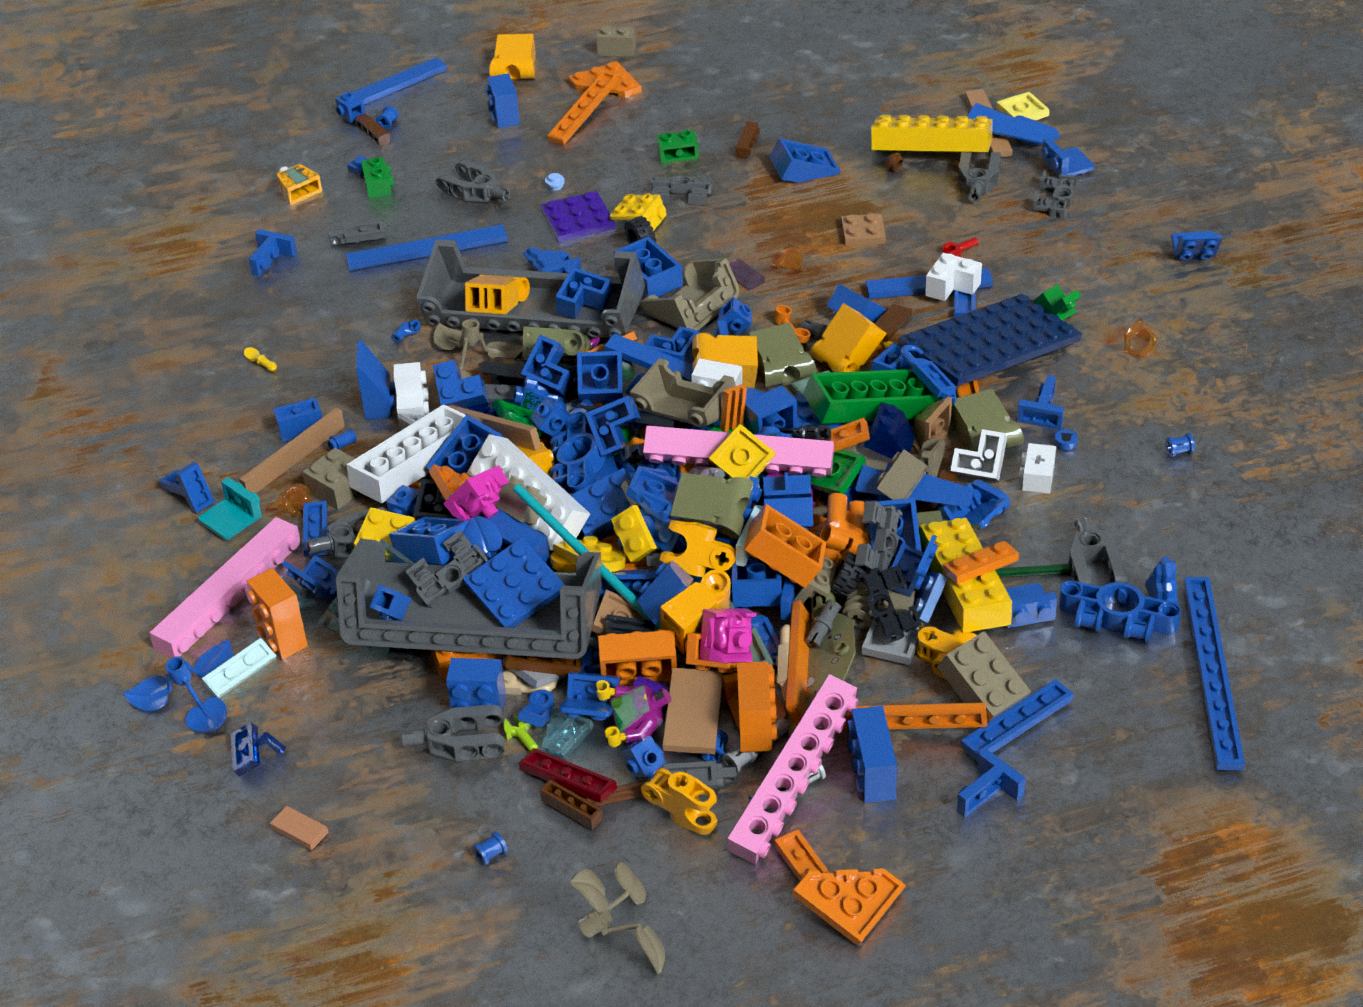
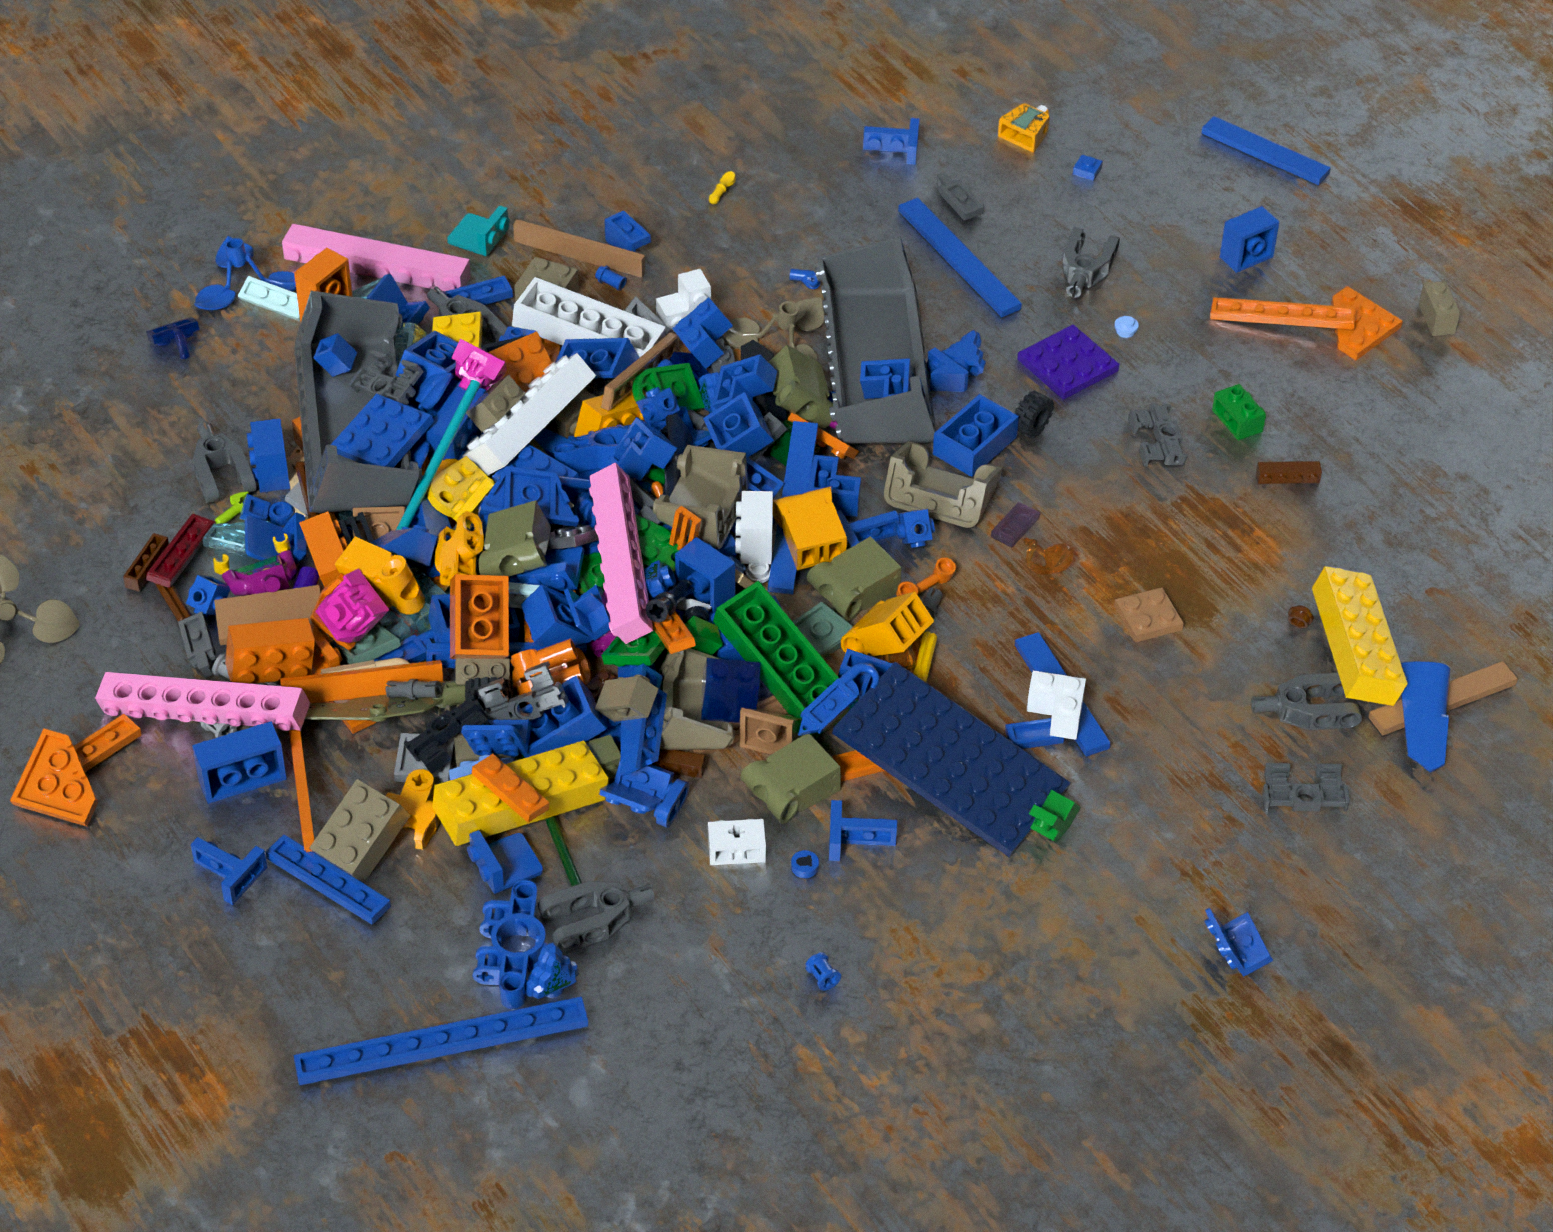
camera: 70 degrees right, 5 degrees up
blue bracket [158,462,215,514] -> none
clear orange piece [267,484,312,517] -> none
nougat tile [269,806,329,851] -> none
blue brick [335,91,365,123] -> none
reddish brown piece [355,113,391,147] -> none
blue slope [356,341,396,420] -> none
green brick [361,157,394,198] -> none
blue bush [375,106,399,130] -> none
light orange piece [465,274,530,314] -> none
blue bush [472,831,508,866] -> none
light orange piece [489,34,536,79] -> none
yellow bracket [610,193,667,231] -> none
light orange piece [641,768,718,835] -> none
yellow plate [709,424,776,479] -> none
blue slope [769,138,841,183] -> none
blue slope [827,284,887,324] -> none
reddish brown tile [875,304,912,342] -> none
red bar [942,237,979,257] -> none
white brick [951,429,1007,481] -> none
light yellow plate [996,92,1050,120] -> none
blue bracket [1041,138,1094,177] -> none
clear orange piece [1124,318,1157,358] -> none

